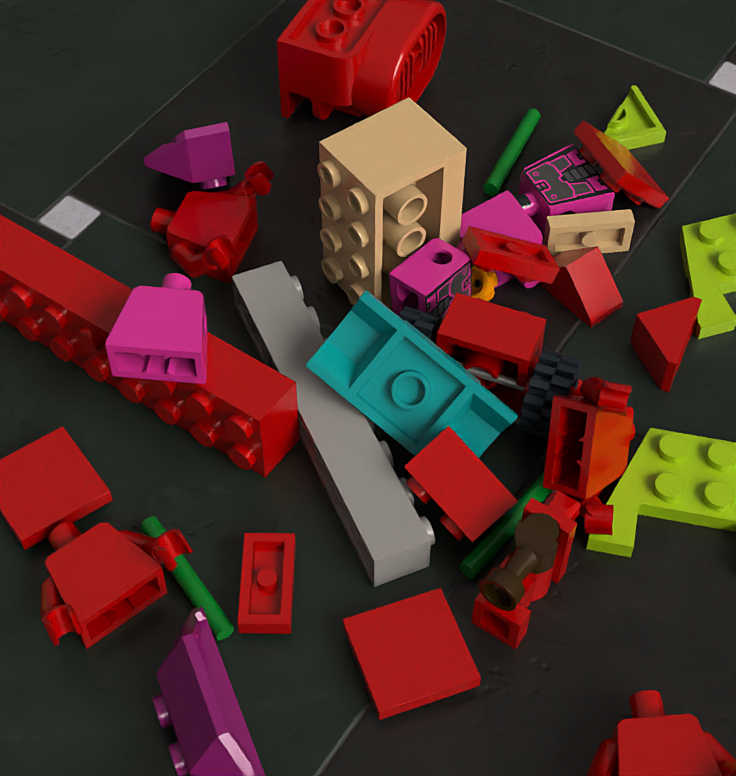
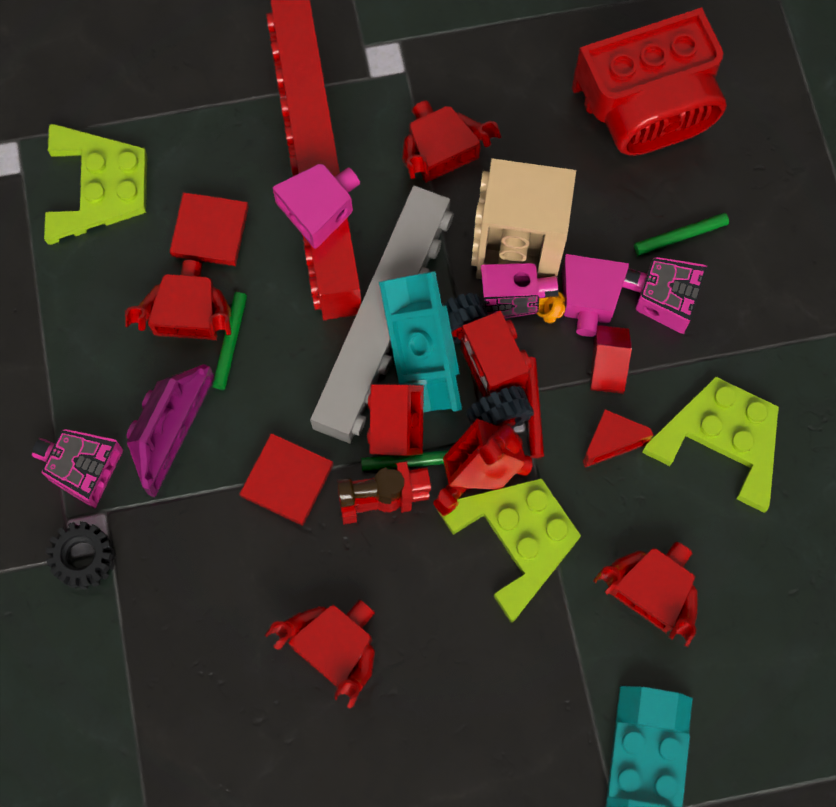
camera: 45 degrees right, 20 degrees up
magenta wedge [143,122,235,190] -> none
red plate [237,533,296,634] -> none
red plate [462,226,560,284] -> none
tan plate [543,209,635,257] -> none
red tile [574,120,670,209] -> none
lime tile [604,85,666,150] -> none

